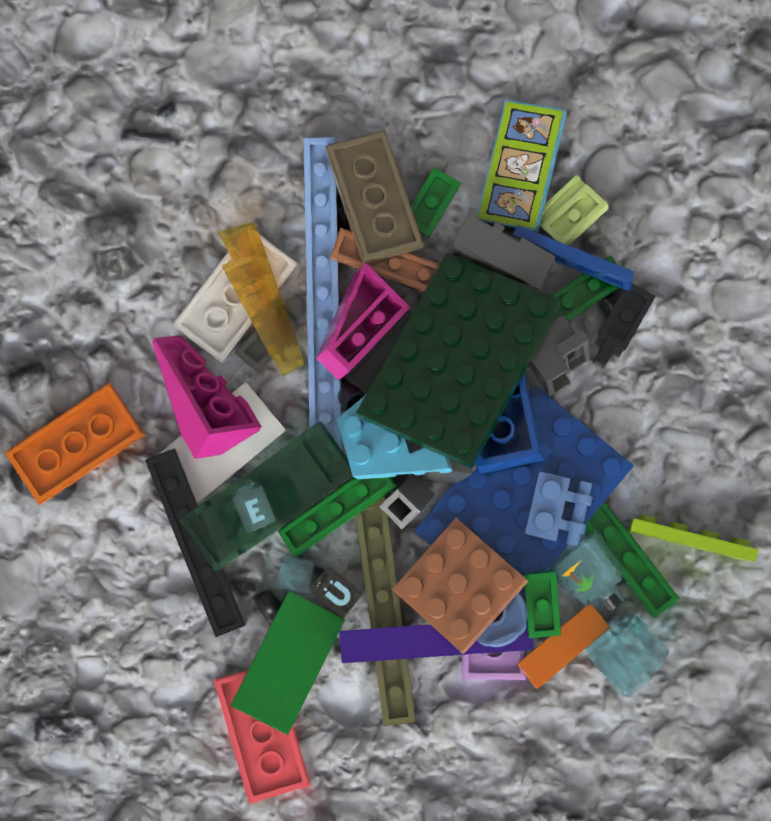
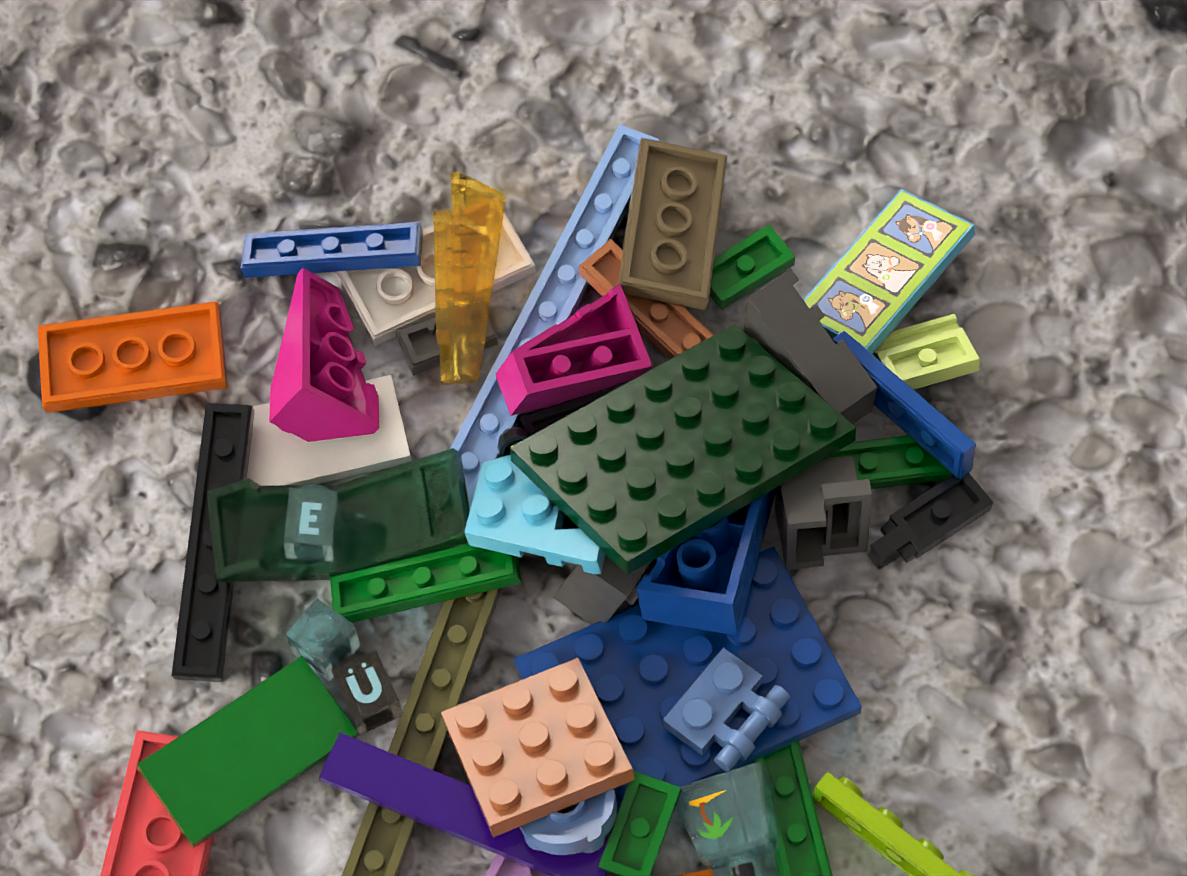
camera: 20 degrees right, 20 degrees down
dark grey brick [379,474,436,529] -> none
none -> blue tile [241,222,423,278]

